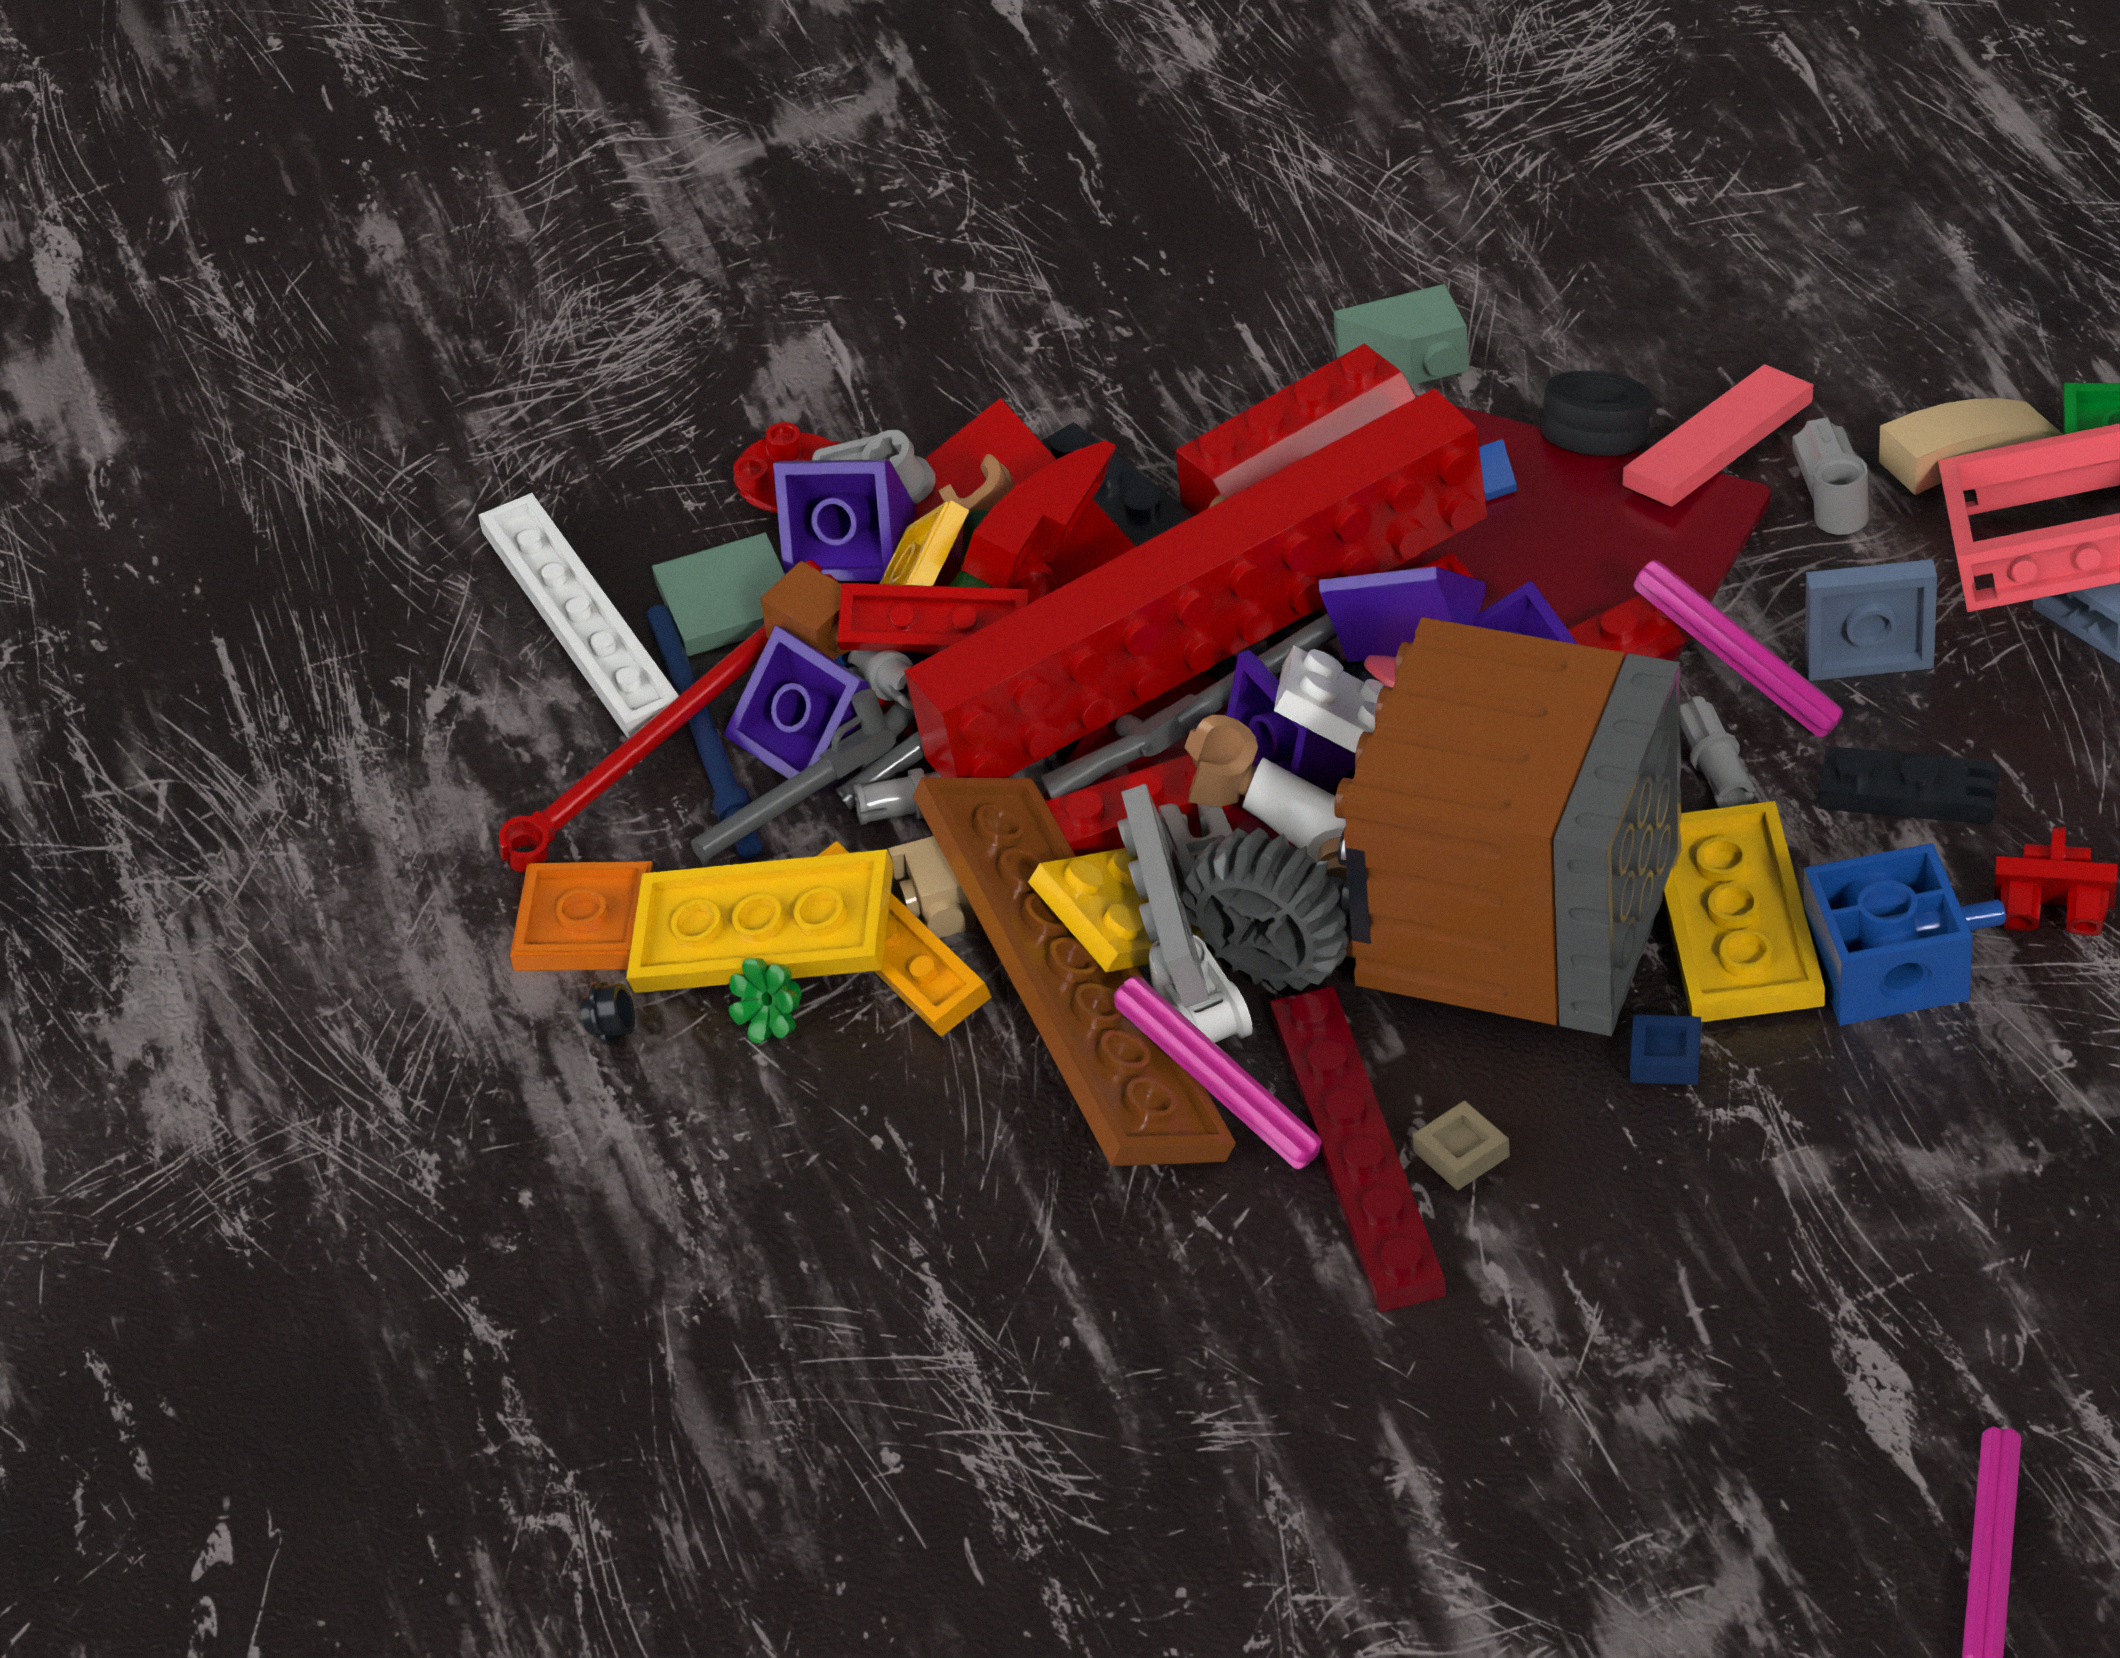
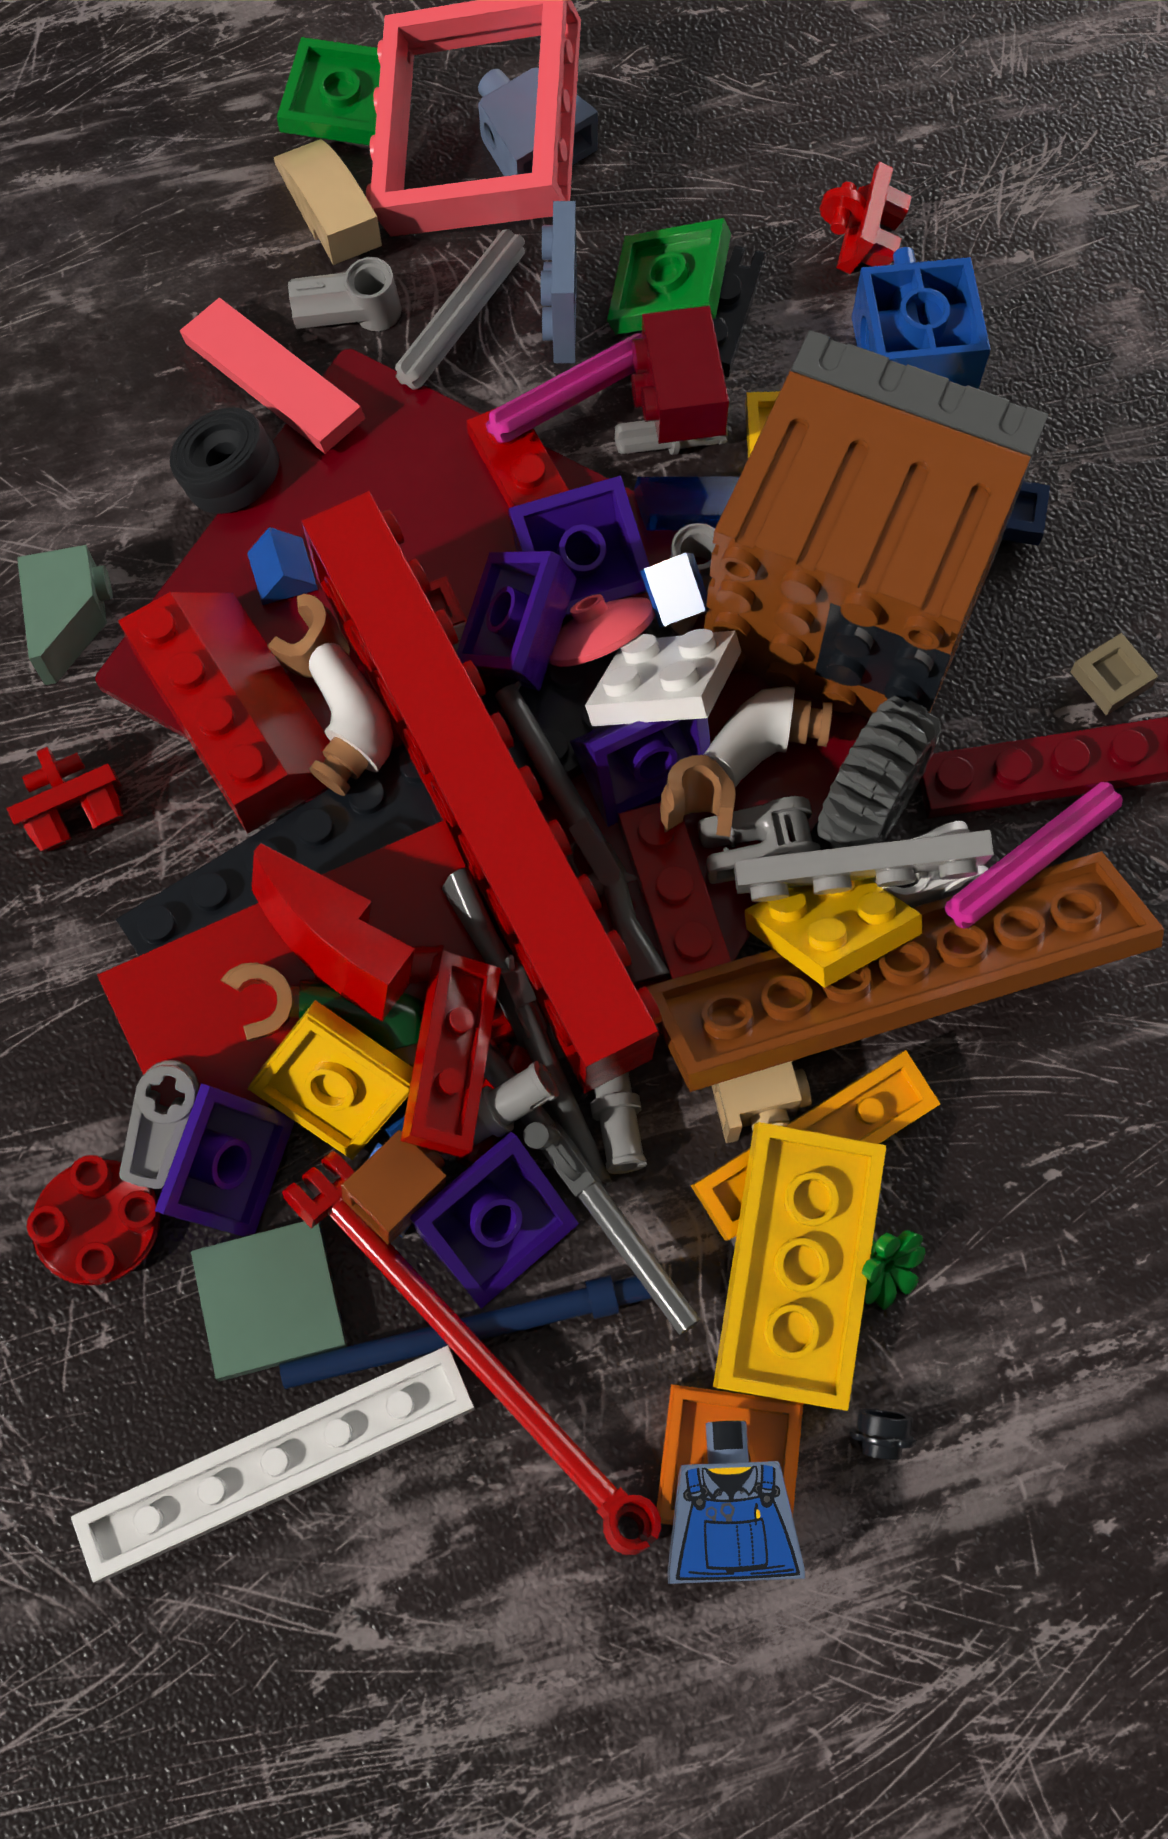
camera: 90 degrees left, 25 degrees up
none -> red hips [6,746,124,854]
none -> light grey axle [395,229,525,390]
none -> green plate [607,218,731,335]
none -> dark red brick [631,306,729,444]
none -> torso [667,1421,805,1584]

